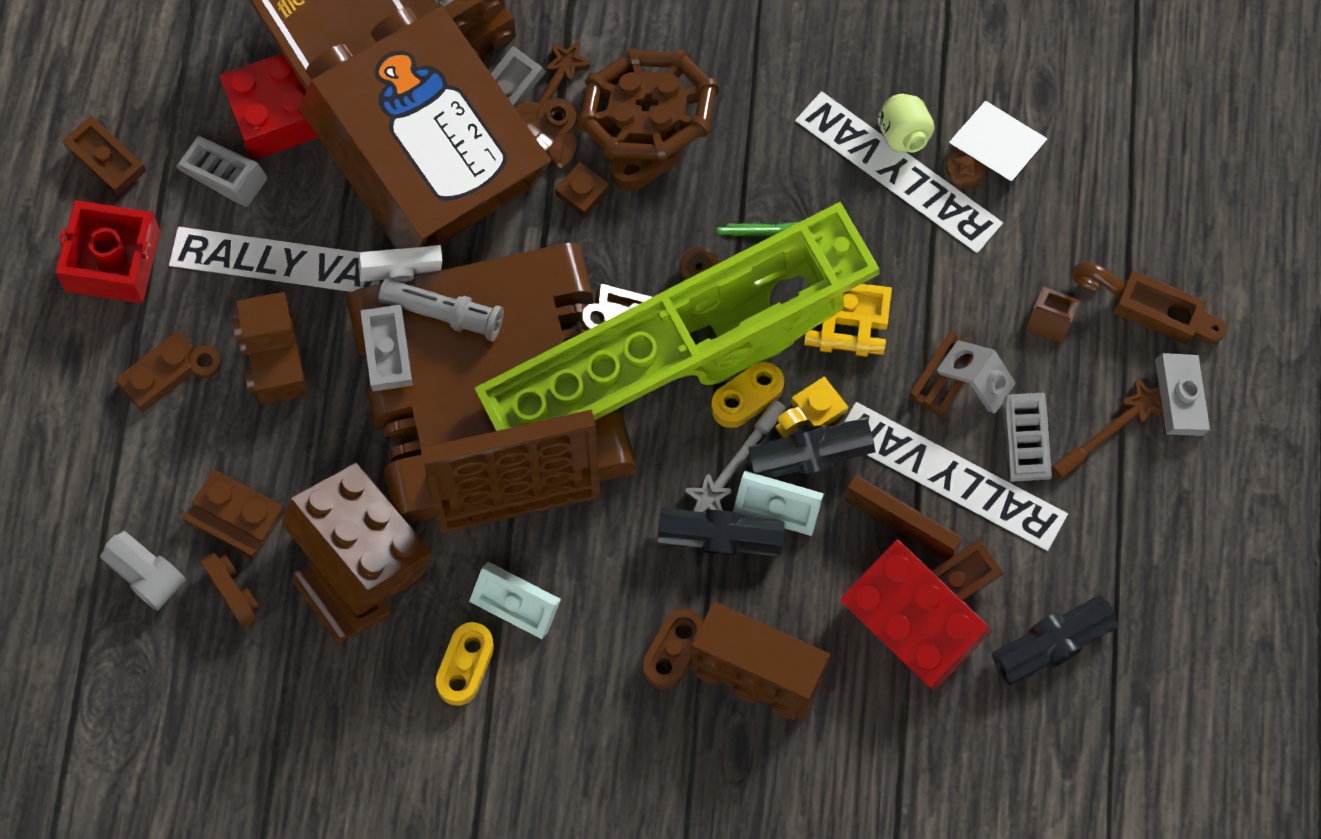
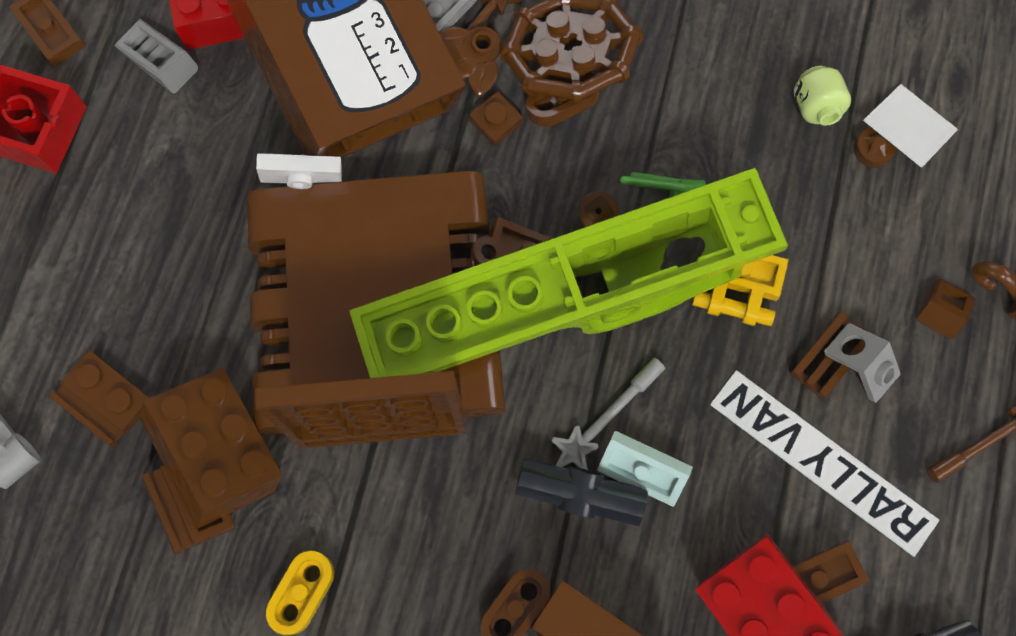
camera: 10 degrees right, 5 degrees up
reddish brown hinge [115,330,222,413] -> none
white sticker [169,227,384,292] -> none
reddish brown plate [200,552,260,628] -> none
reddish brown brick [232,291,308,405] -> none
light grey plate [361,305,413,392] -> none
light grey pin [379,278,504,342] -> none
light aqua plate [469,562,561,639] -> none
yellow plate [711,362,784,428] -> none
black piece [748,417,876,478] -> none
yellow plate [775,376,848,438] -> none
white sticker [795,91,1003,253] -> none
reddish brown tile [845,476,962,560] -> none
light grey slope [1002,393,1052,482] -> none

